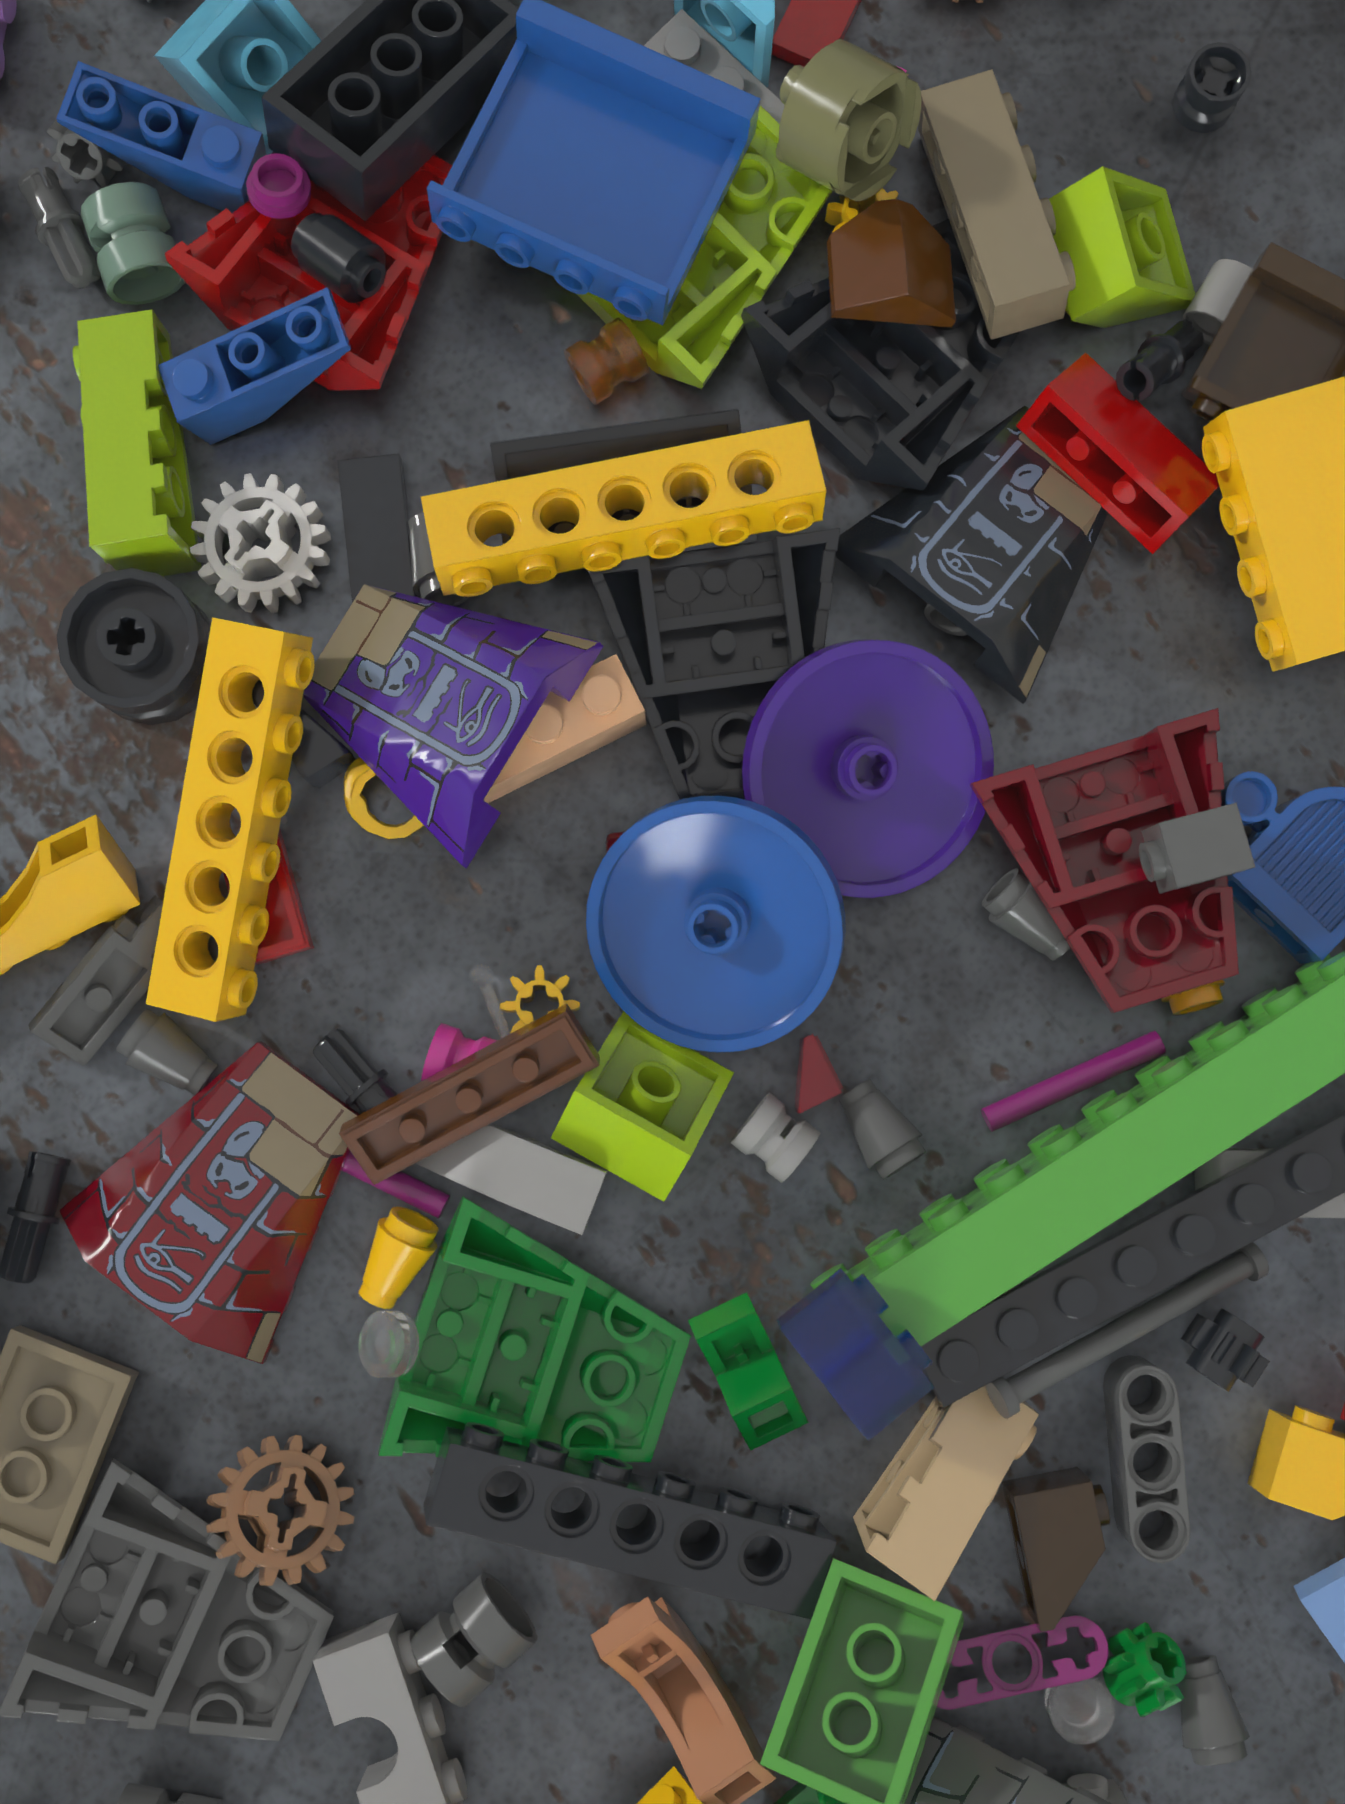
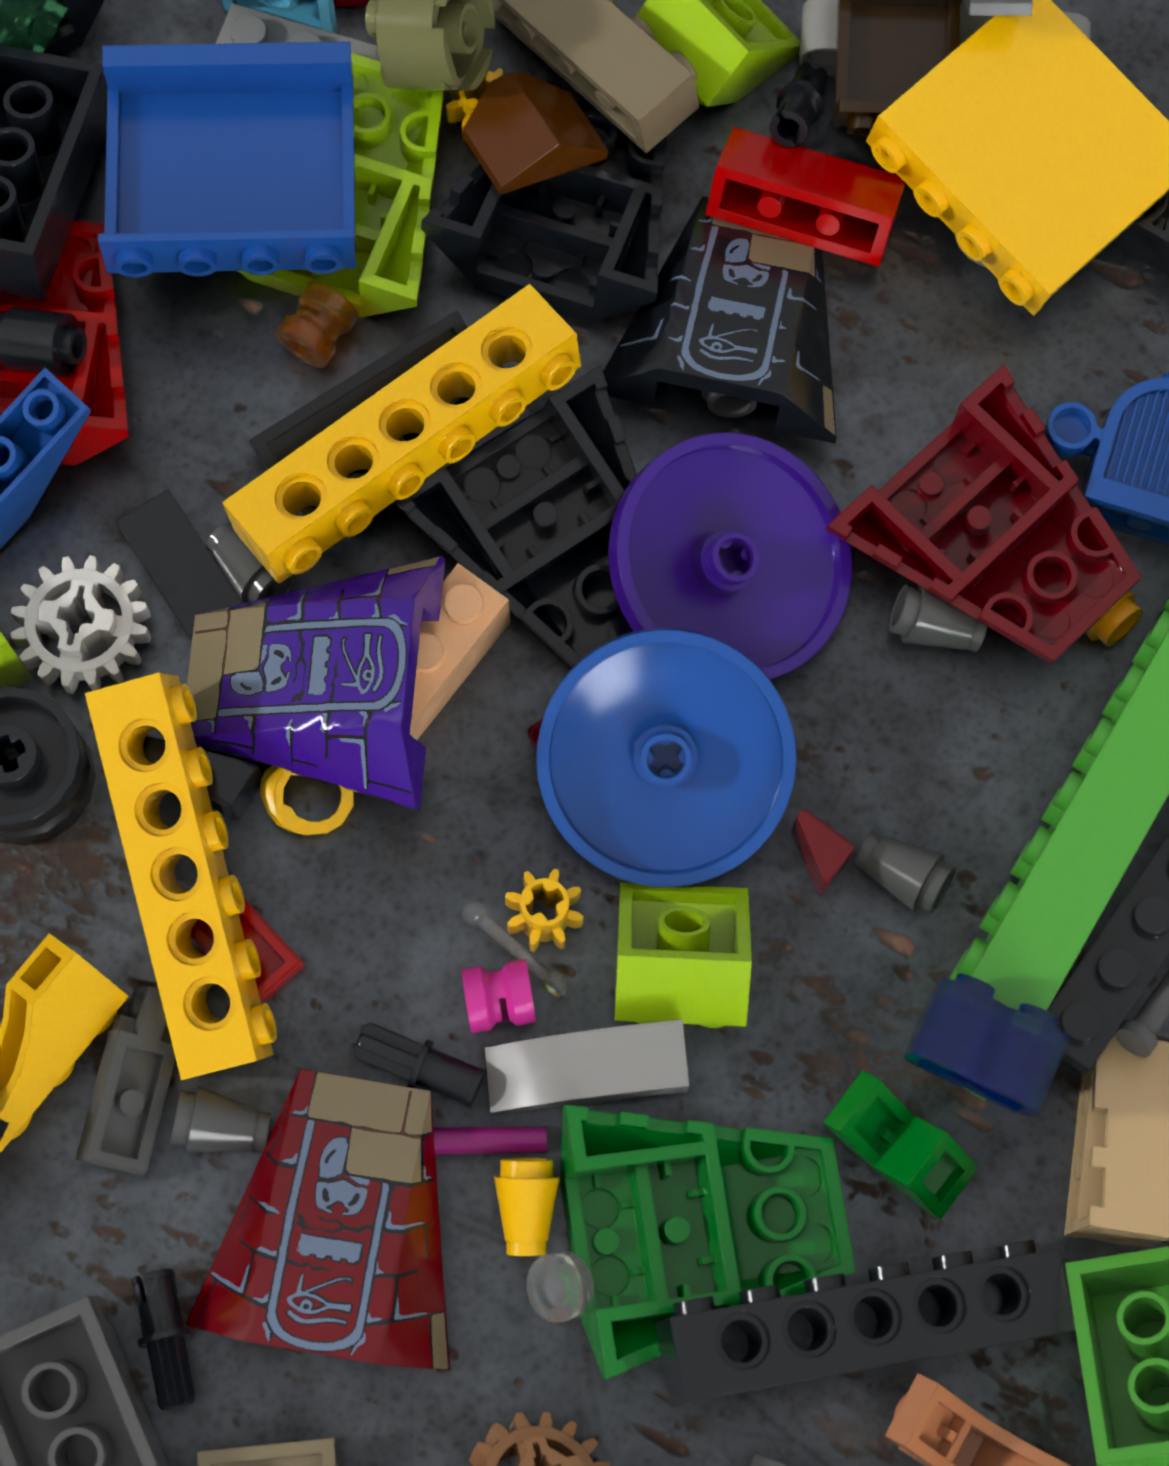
camera: 30 degrees left, 10 degrees down
reddish brown tile [339,1004,600,1185] -> none
light grey wheel [731,1092,821,1183] -> none
magenta bar [981,1030,1166,1132] -> none
dark grey brick [1139,802,1255,894] -> none

